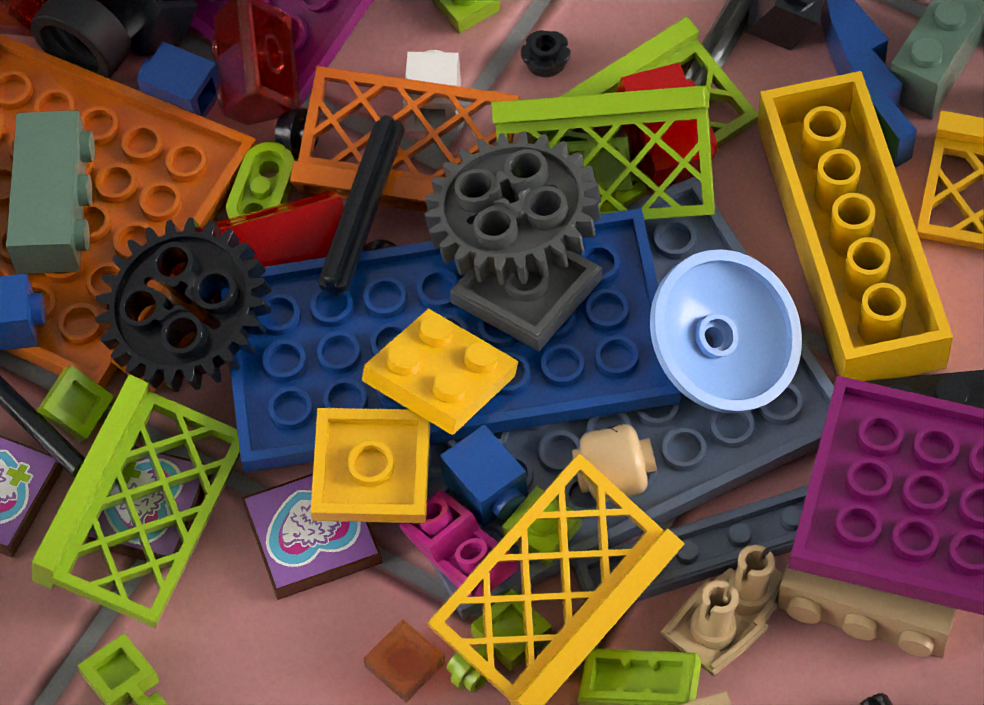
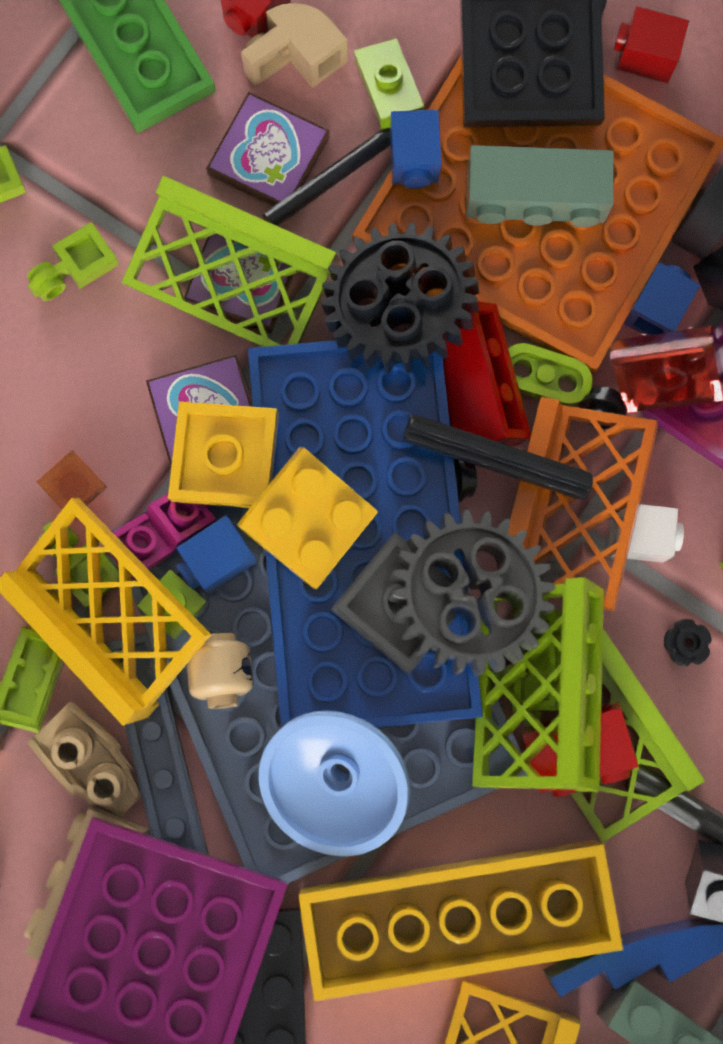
camera: 85 degrees right, 20 degrees up
lime plate [36,365,114,443] -> none

